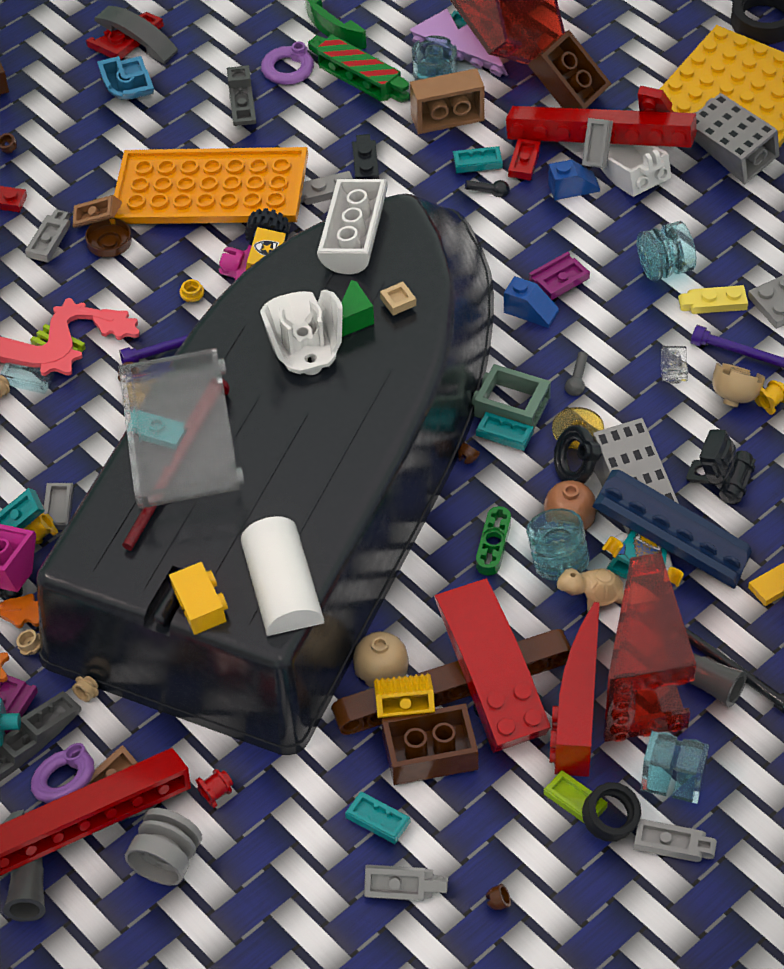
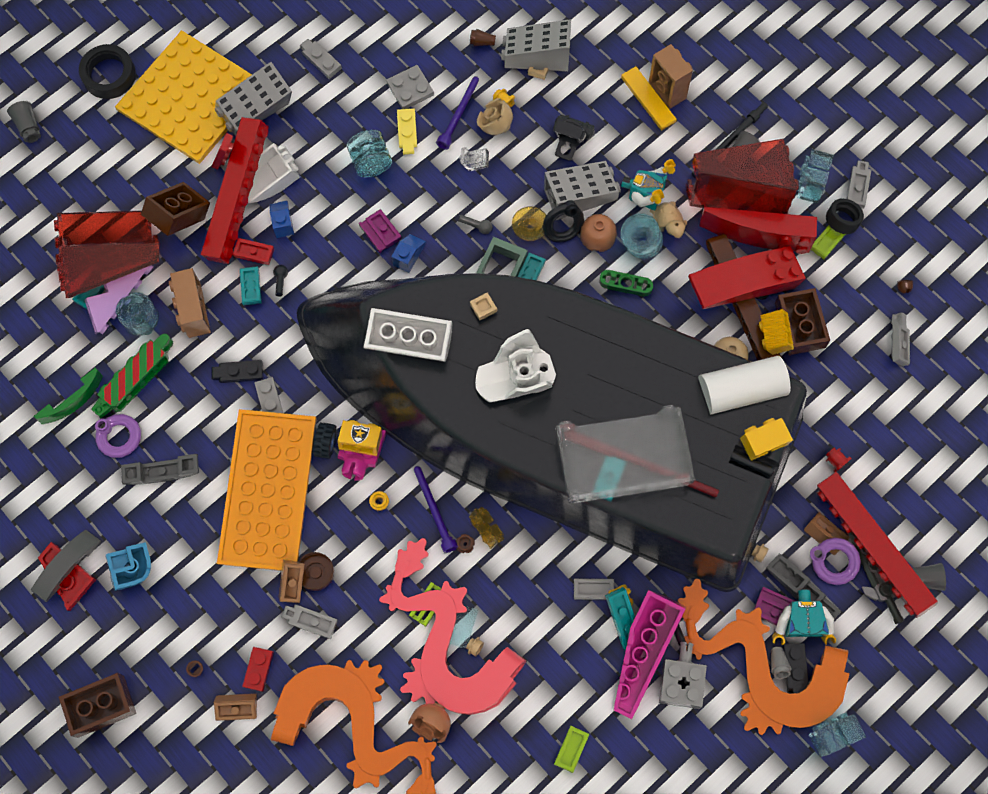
camera: 90 degrees left, 20 degrees up
tan plate [16,629,40,655] -> none
light grey wheel [125,808,202,886] -> none
green slope [341,280,374,337] -> none
teal plate [345,791,410,844] -> none
light grey tile [582,118,613,169] -> none
dark blue plate [592,470,752,589] -> none

